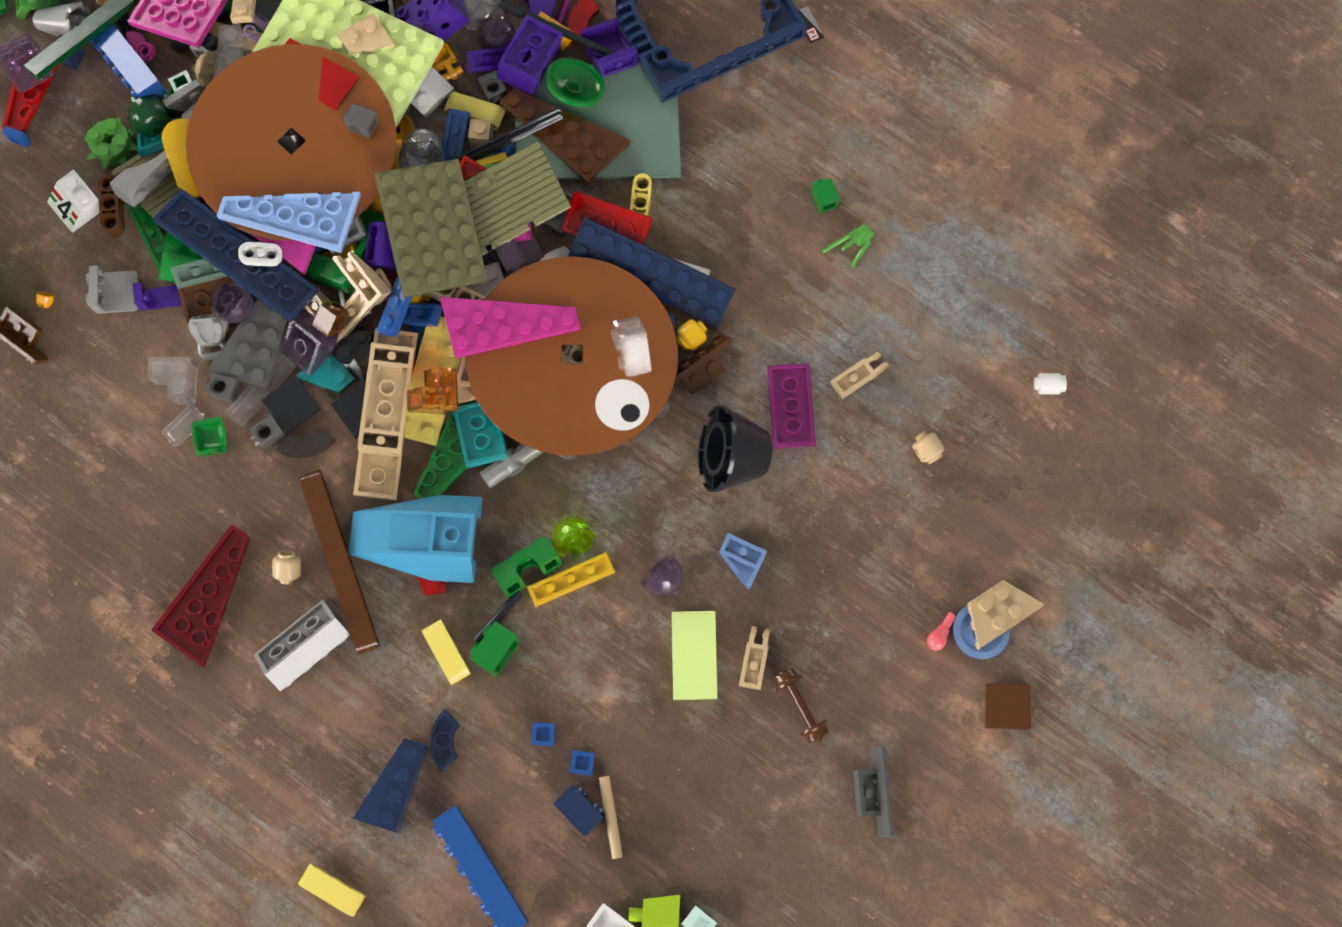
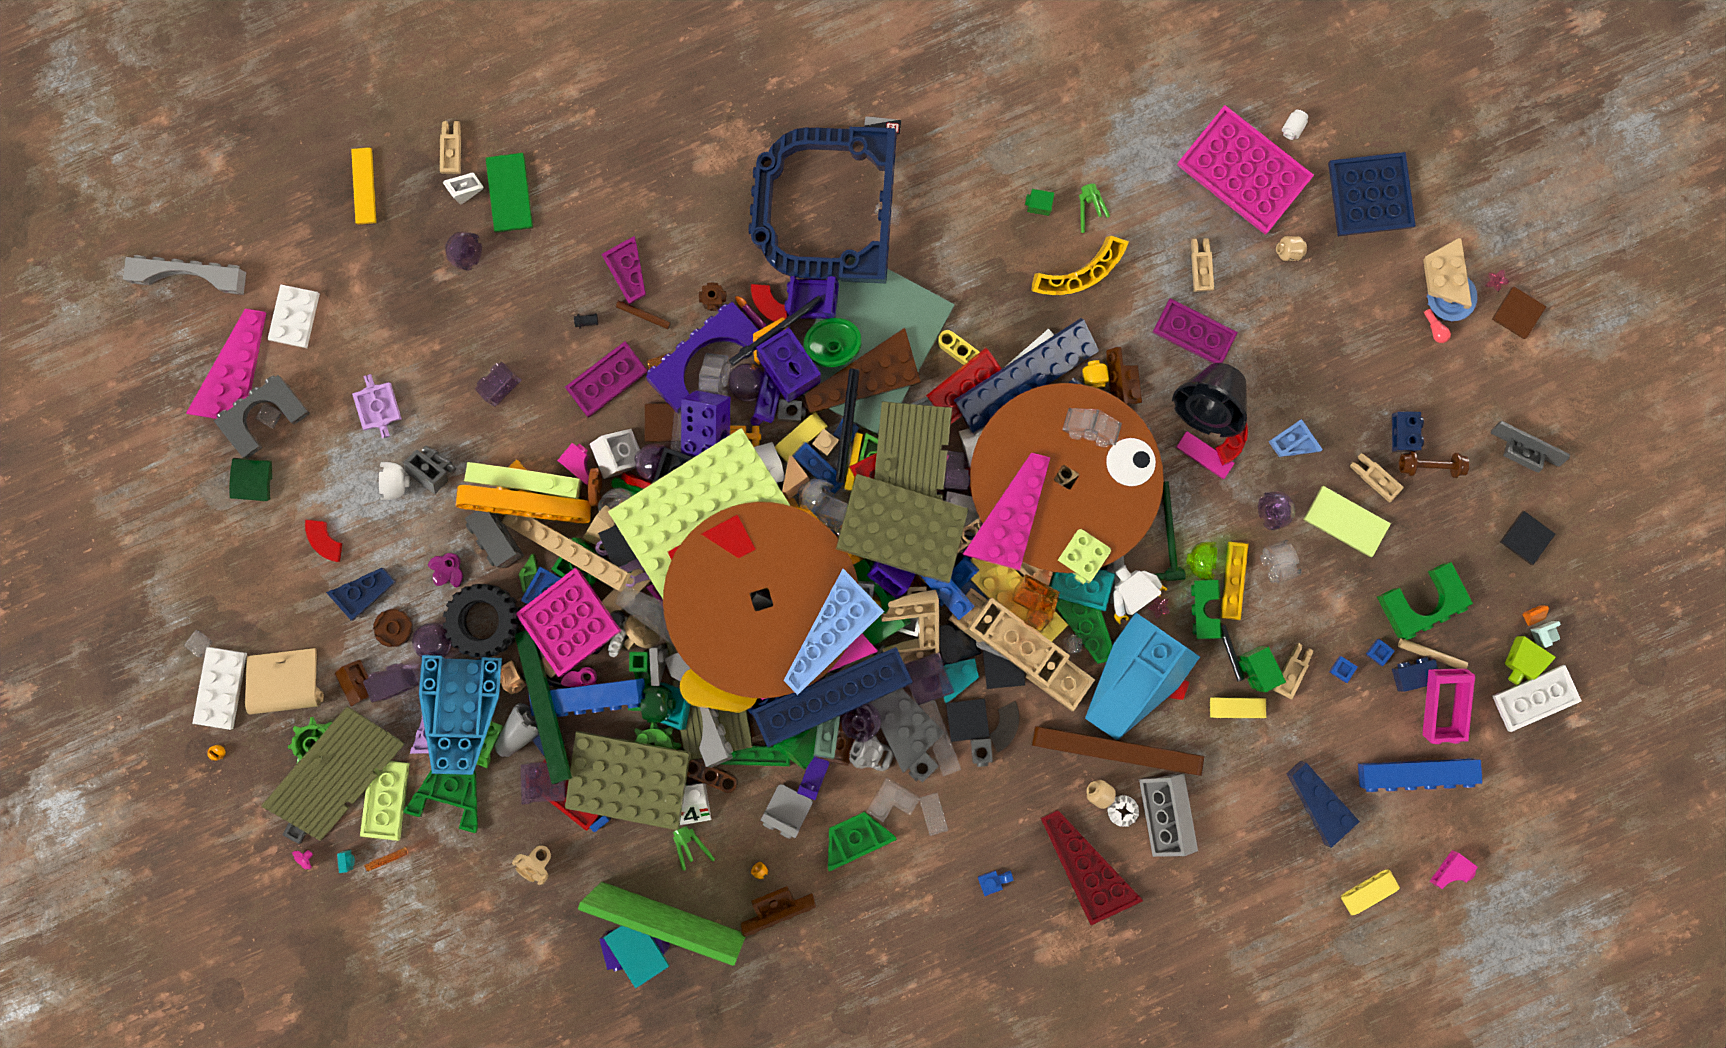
camera: 55 degrees left, 10 degrees up
green piece [192,416,227,458] -> none
white plate [238,242,282,266] -> none
reddish brown brick [312,301,349,337] -> none
tan wing [338,13,395,54] -> none
dark grey brick [343,103,379,139] -> none
dark blue tile [430,709,460,772] -> none
none -> olive plate [565,731,691,830]
none -> white gear [608,627,627,657]
none -> bright green plant [673,826,715,870]
none -> light nougat slope [782,456,811,499]
none -> green wing [828,811,897,872]
none -> blue plate [978,870,1014,896]
none -> yellow brick [1031,236,1129,295]
none -> yellowish green bracket [1058,529,1111,584]
none -> clear piece [1063,634,1082,653]
none -> white gear [1108,795,1139,827]
none -> white torso [1113,566,1167,624]
none -> clear pink plant [1147,597,1170,619]
none -> dark green bar [1154,481,1186,582]
none -> dark pink tile [1175,431,1235,479]
none -> dark pink plate [1176,105,1314,235]
none -> red tile [1216,423,1248,466]
none -> clear brick [1260,539,1301,584]
none -> tan hinge [1273,643,1313,699]
none -> dark blue plate [1328,152,1416,237]
none -> green arch [1377,562,1473,640]
none -> dark blue brick [1392,412,1424,452]
none -> dark pink piece [1422,669,1475,744]
none -> clear pink plant [1485,269,1509,292]
none -> black tile [1500,511,1555,565]
none -> orange slope [1522,605,1549,626]

